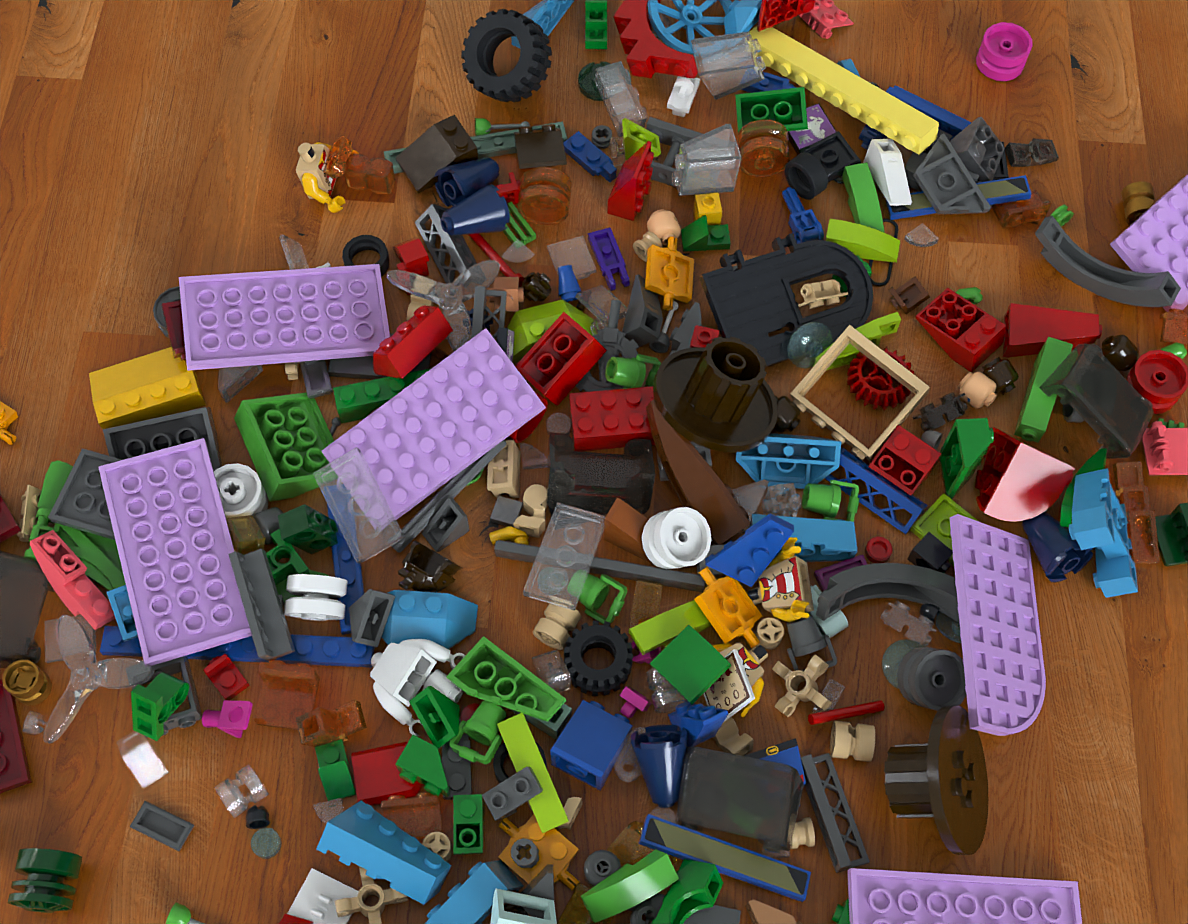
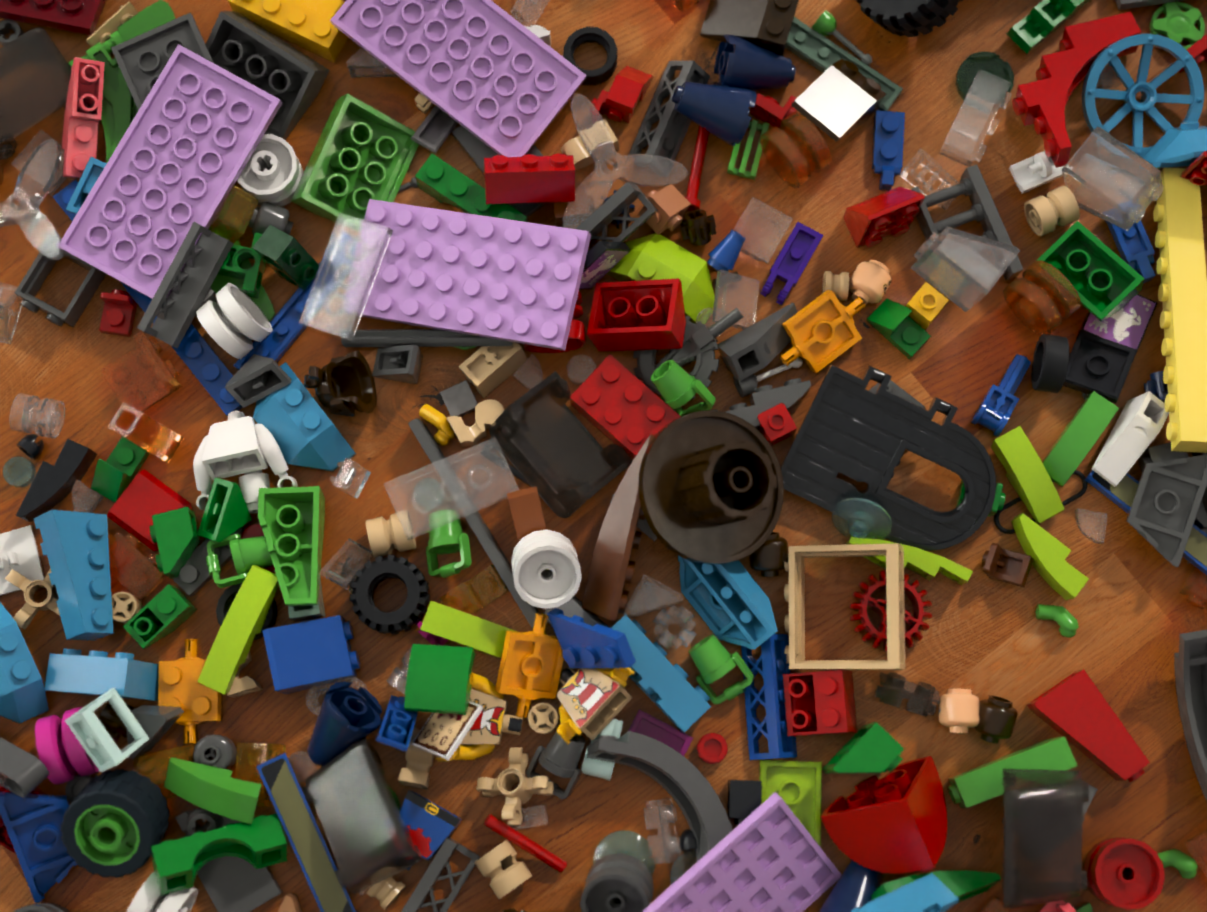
camera: 50 degrees right, 15 degrees up
green tile [131,672,189,741] -> none
dark pink bracket [202,700,253,738] -> none
dark grey bracket [482,766,543,821] -> none
clear tile [502,239,535,263] -> none
dark grey bush [511,838,539,868] -> none
dark grey bush [592,125,612,149] -> none
dark pink tile [620,686,652,718] -> none
lime slope [622,118,661,160] -> none
tan hinge [798,279,848,309] -> none
red slope [916,288,1006,372] -> none
light grey hinge [921,430,942,450] -> none
dark brown head [1100,335,1139,371] -> none
none -> black slope [16,439,97,522]
none -> clear tile [330,458,371,499]
none -> lime slope [1011,513,1089,600]
none -> tan wheel [1024,186,1080,236]

